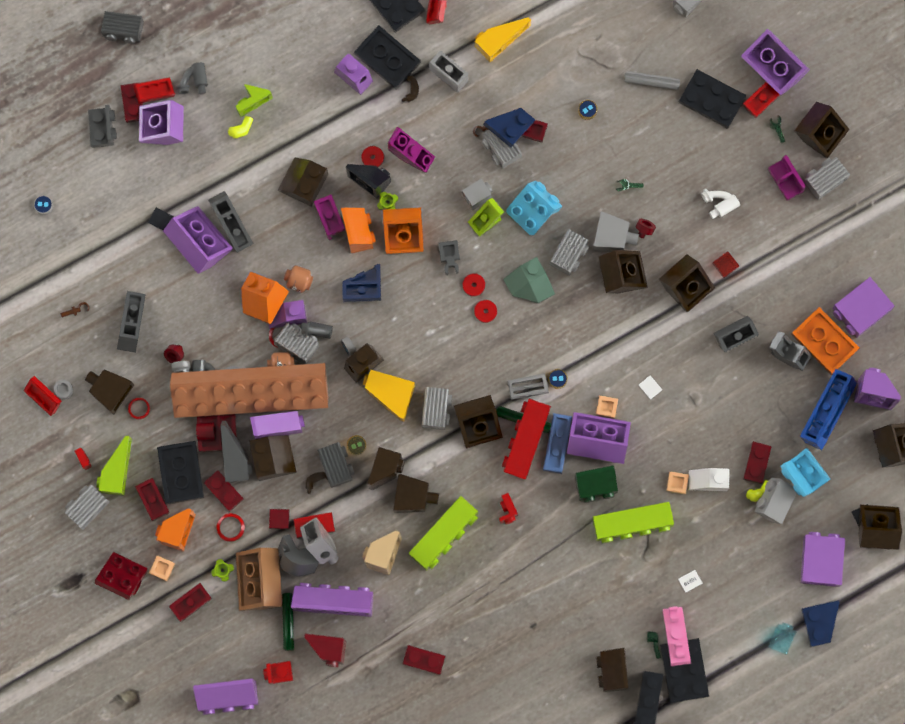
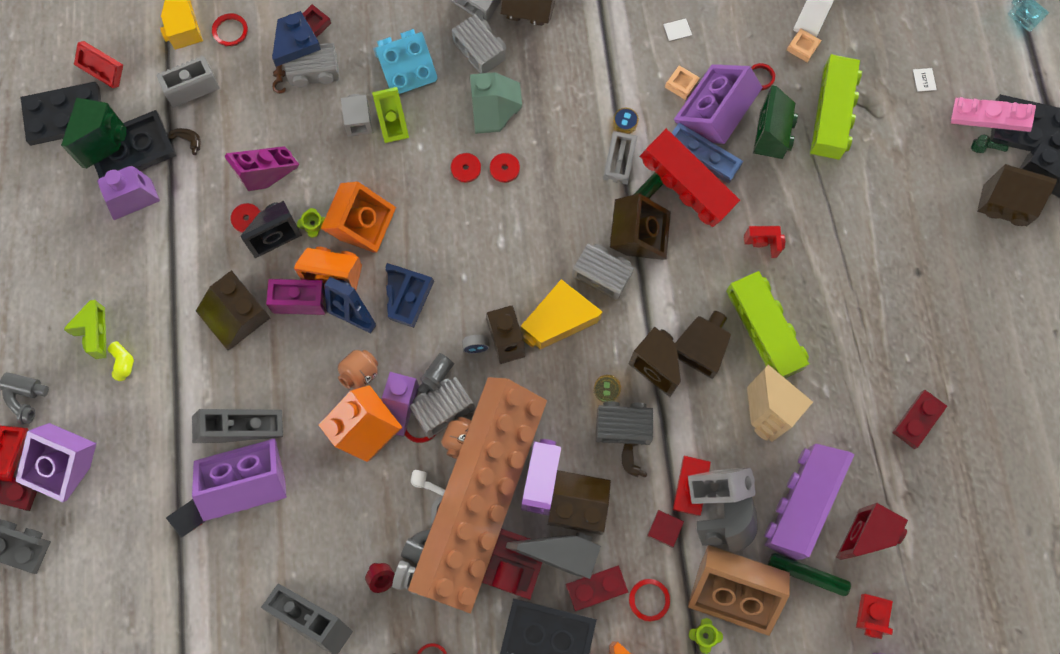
camera: 75 degrees left, 5 degrees down
dark grey plate [439,240,460,275] -> none
none -> dark green slope [61,98,126,169]
none -> red piece [212,13,248,46]
none -> dark blue wing [325,277,376,334]
none -> white hand [410,470,445,496]
none -> red piece [751,63,775,90]

